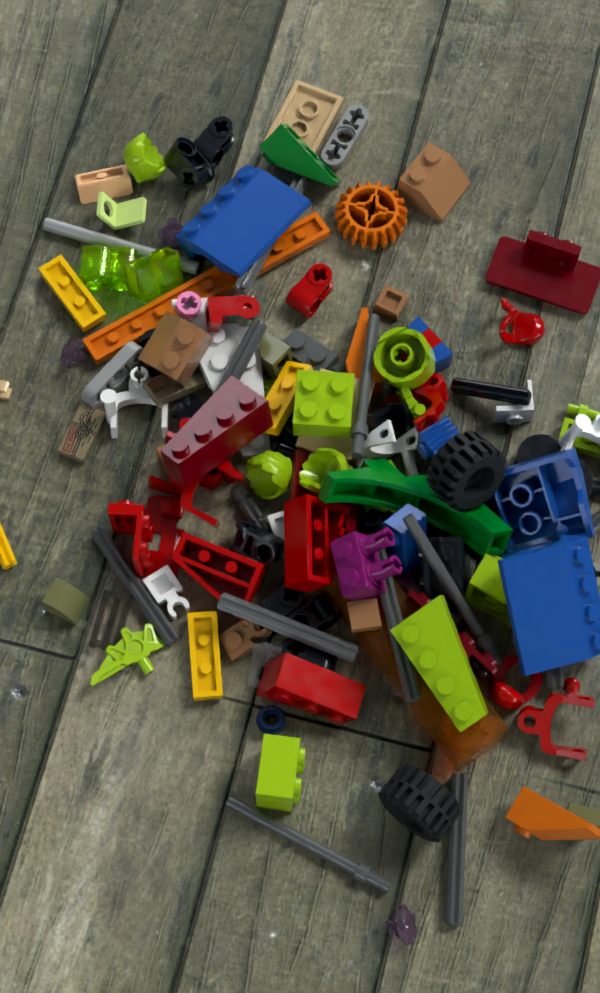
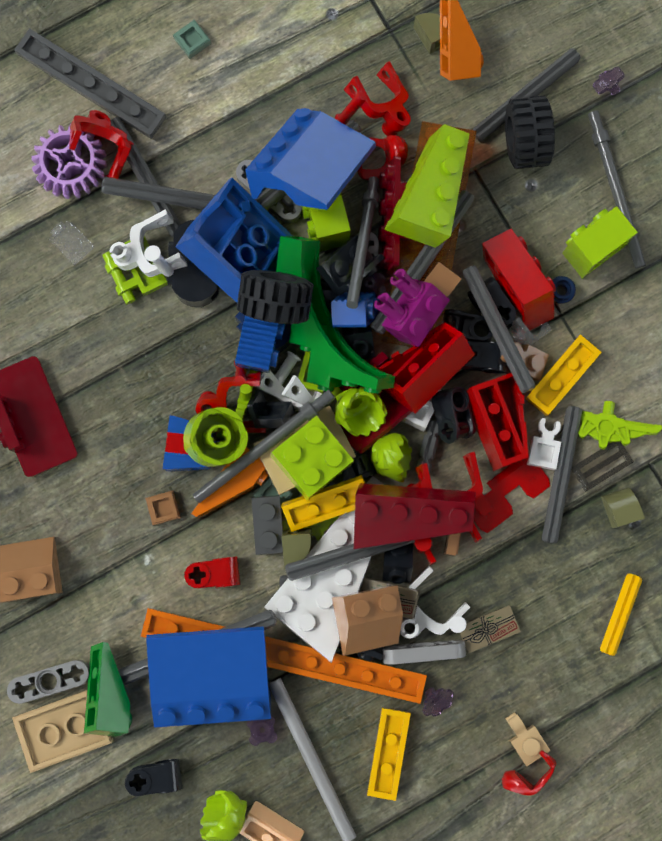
camera: 135 degrees left, 15 degrees up
clear neon green brick [80,245,138,291] -> none
yellowish green bracket [96,191,147,230] -> none
red bracket [108,500,154,578] -> none
clear neon green brick [124,247,184,302] -> none
black piece [164,137,215,190] -> none
bright pink bush [176,291,202,320] -> none
red leg [204,295,260,333] -> none
orange gear [335,179,408,250] -> none
black axle [451,377,532,405] -> none
white bracket [493,380,534,425] -> none
red piece [499,298,545,345] -> none

